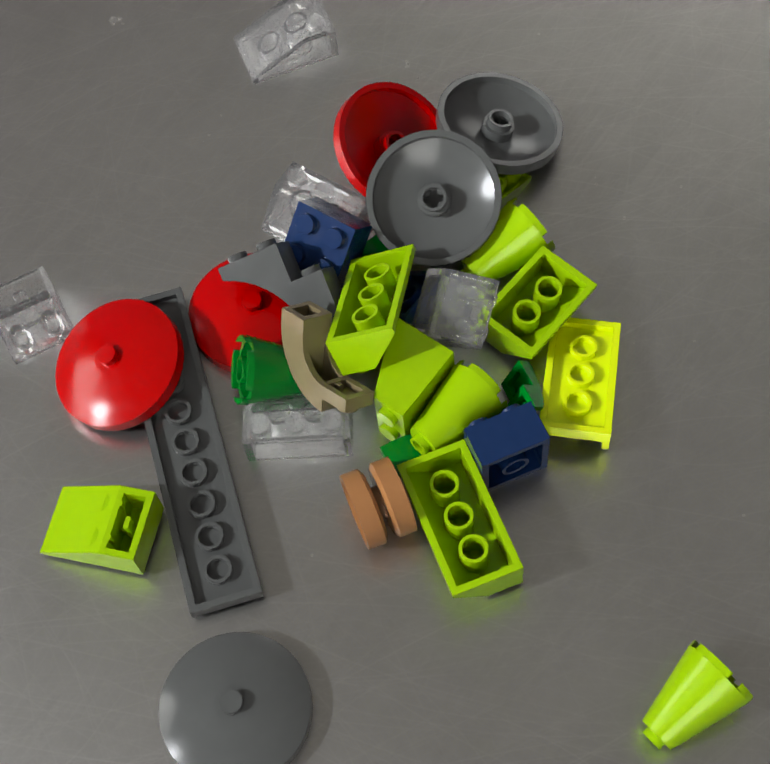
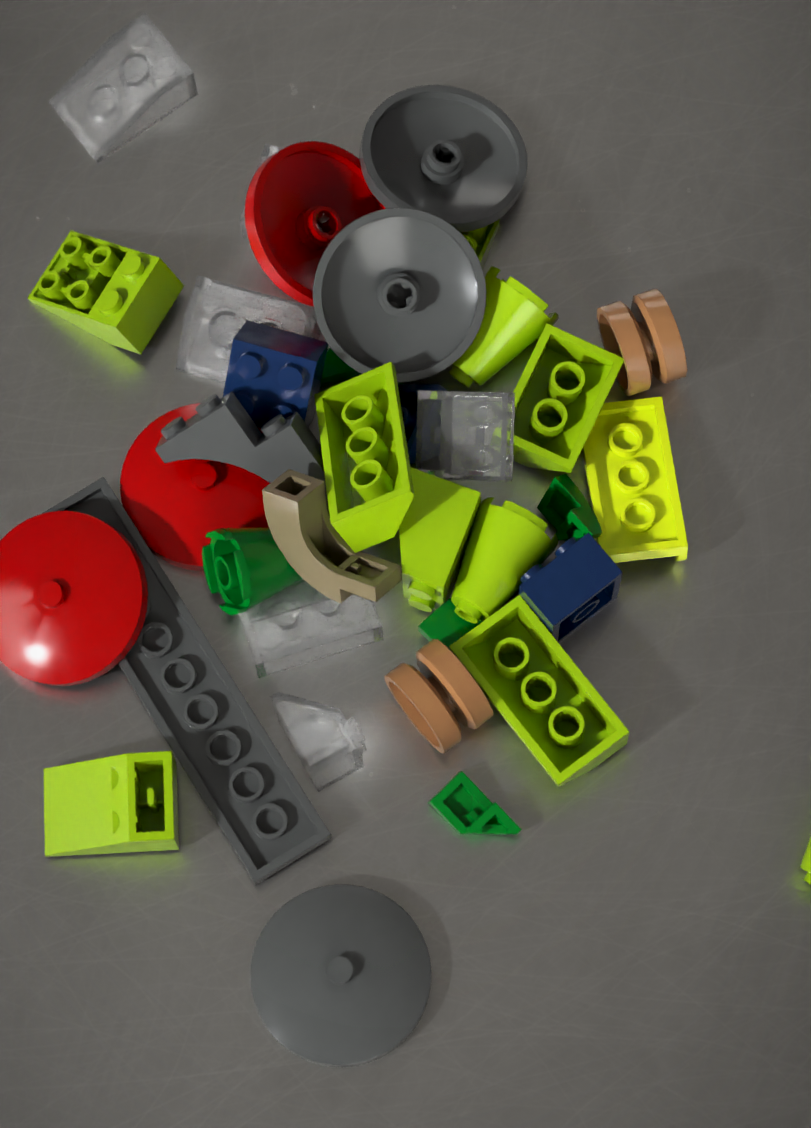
camera: 20 degrees left, 10 degrees up
none -> lime slope [28,230,184,355]
none -> clear slope [271,692,367,792]
none -> green slope [428,771,521,835]
none -> medium nougat wheel [597,288,687,396]

